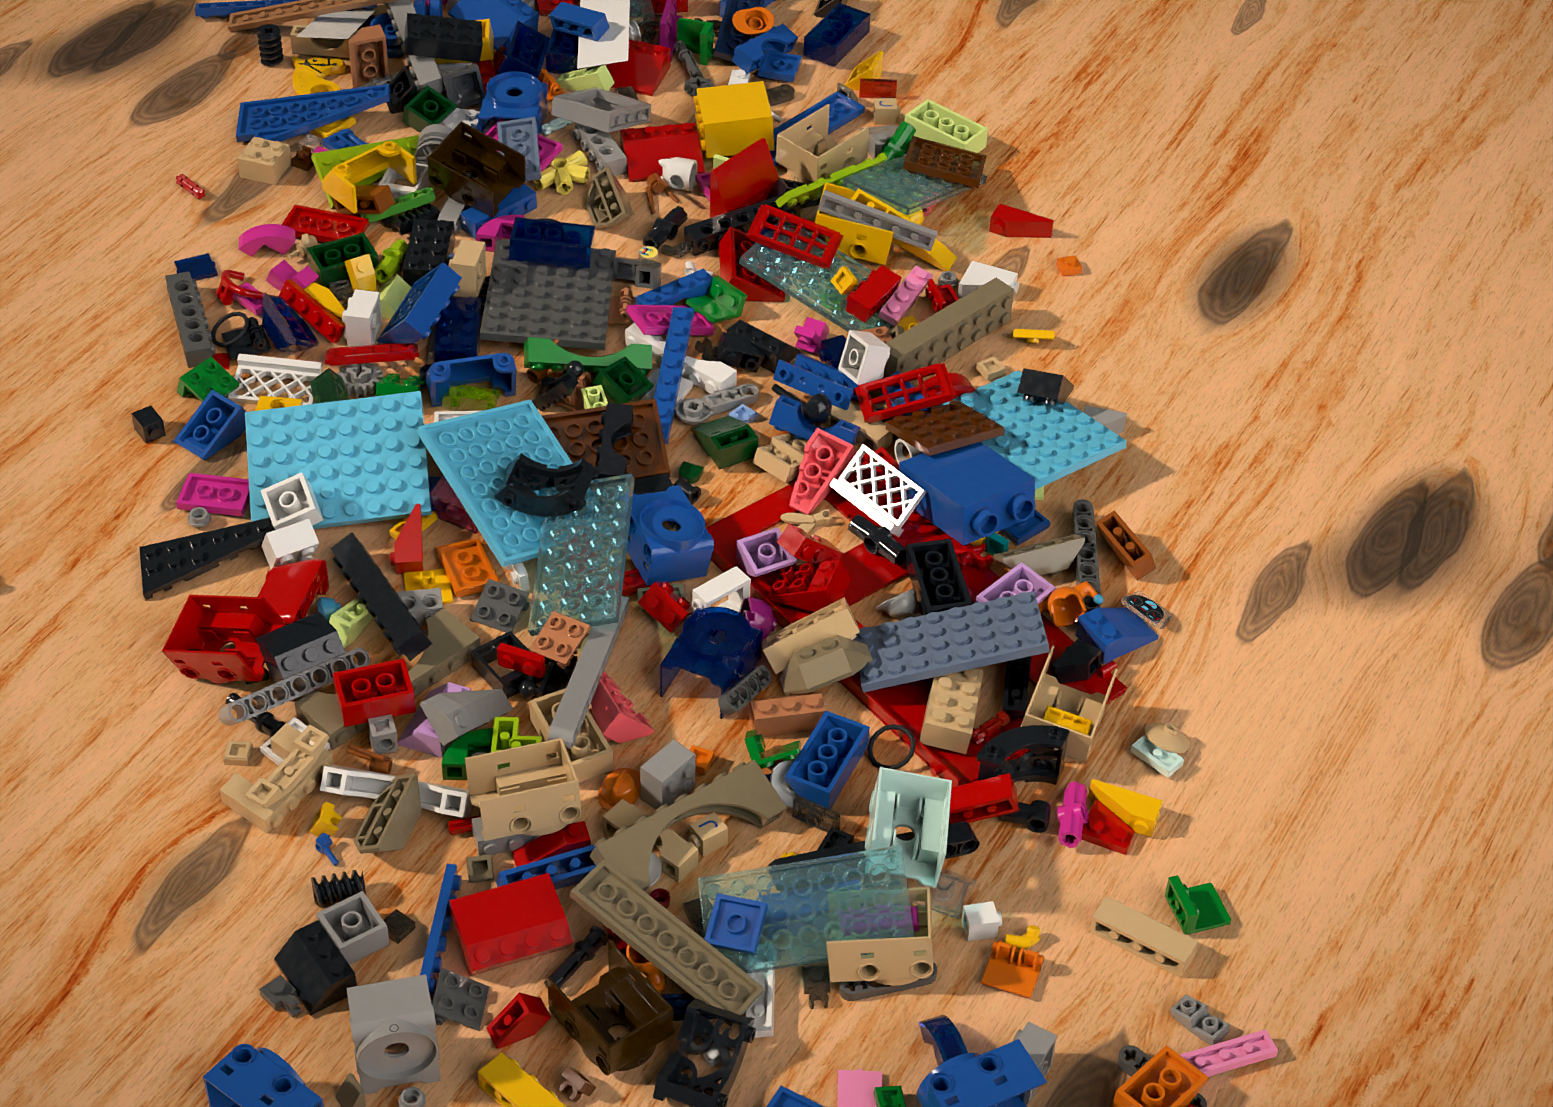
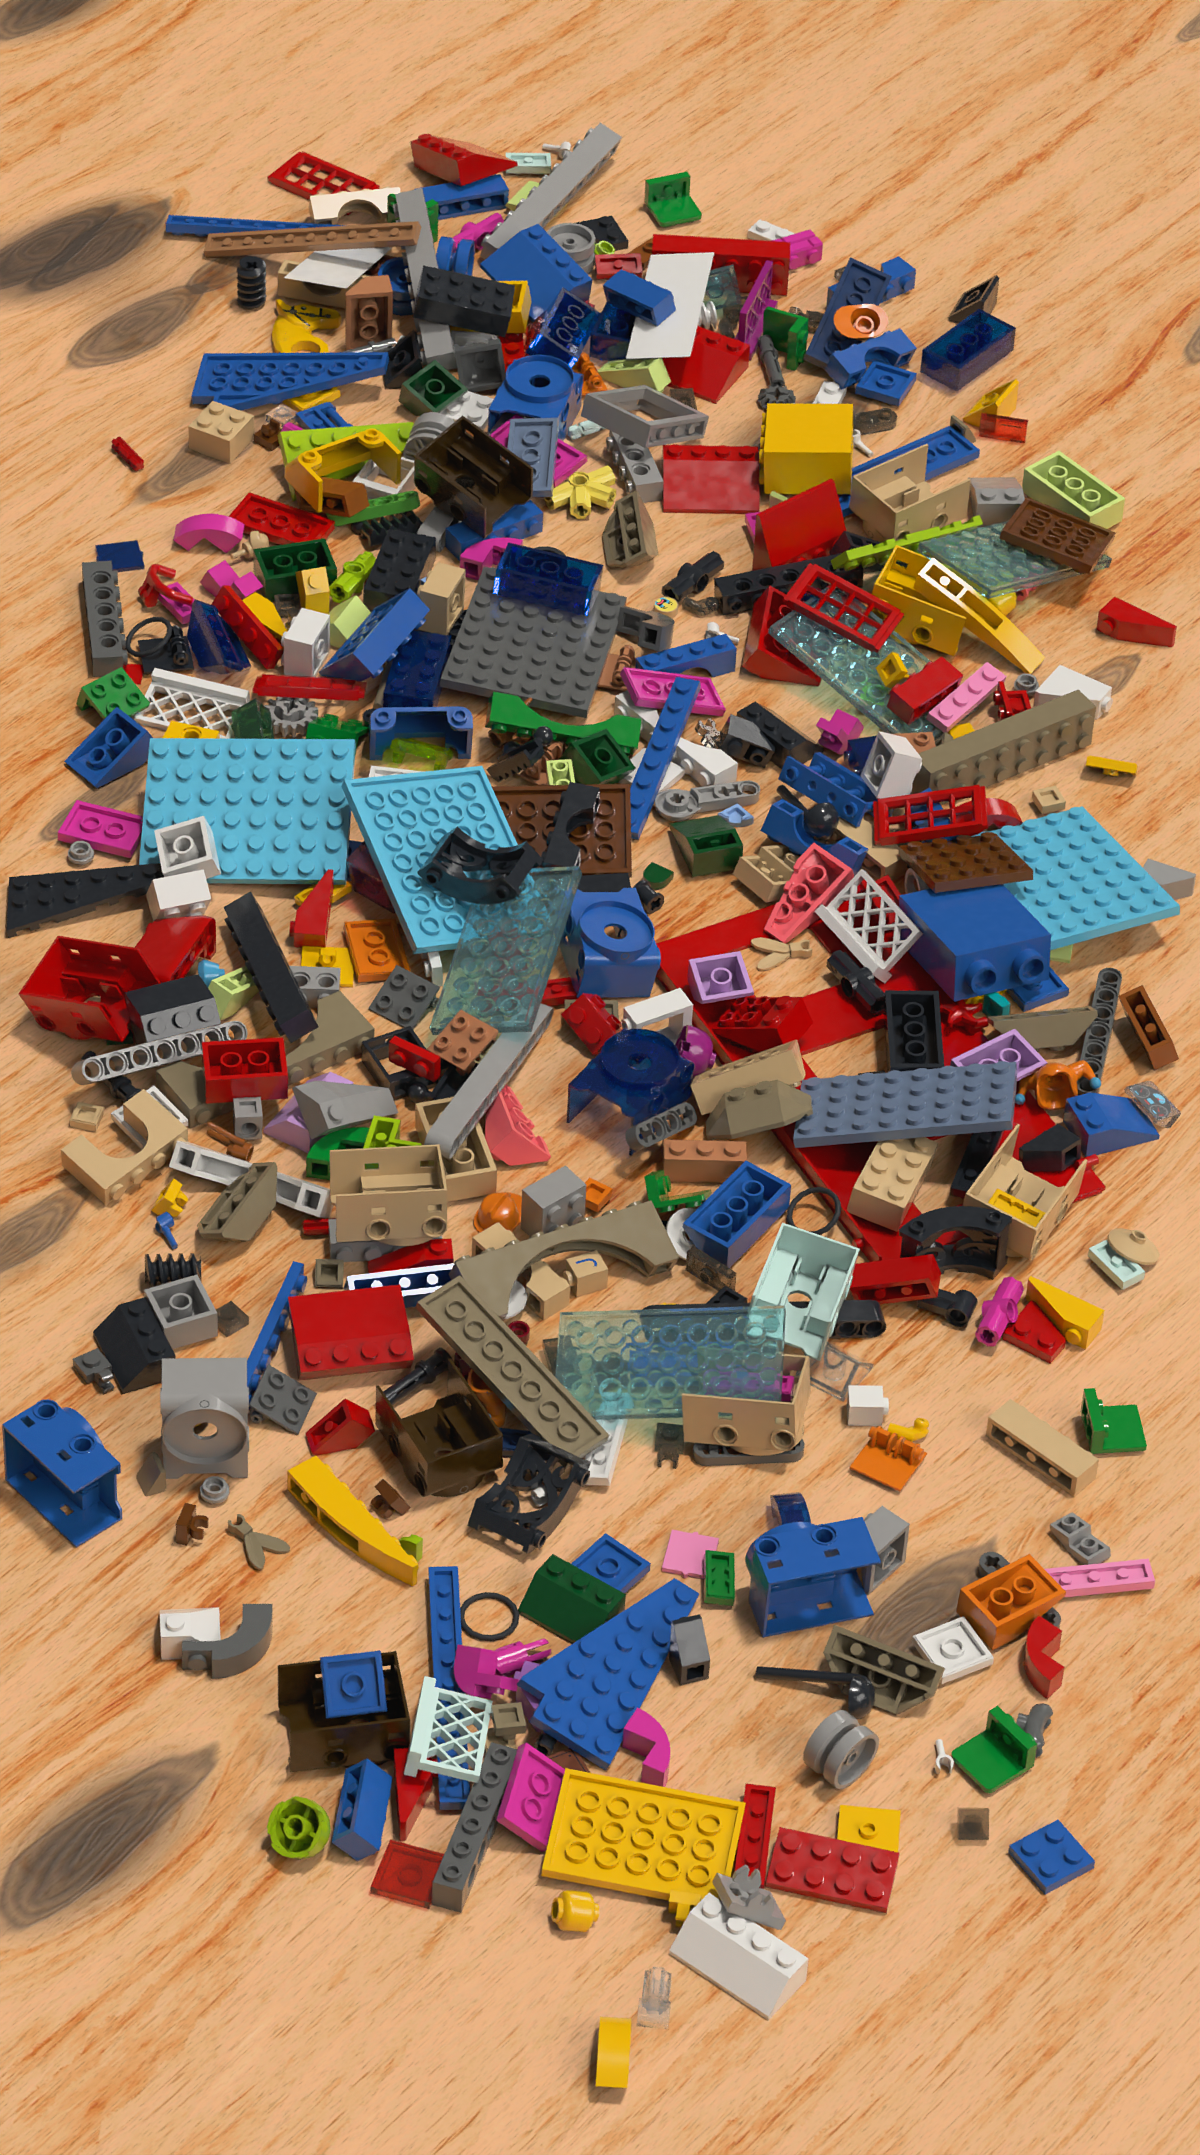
camera: 10 degrees right, 0 degrees up
black brick [131,405,166,444] -> none
tan slope [245,724,329,808] -> none
dark orange plant [645,173,679,214] -> none
white piece [659,157,697,191] -> none
green bracket [686,276,747,323] -> none
blue plate [704,893,768,955] -> none
red arch [777,524,844,563] -> none
light grey plate [818,190,938,251] -> none
tan brick [873,98,901,125] -> none
green piece [873,121,917,178] -> none
light grey hat [875,589,917,618] -> none
red axle [971,711,1010,744] -> none
black slope [1017,368,1074,407] -> none
orange plate [1056,255,1082,276] -> none

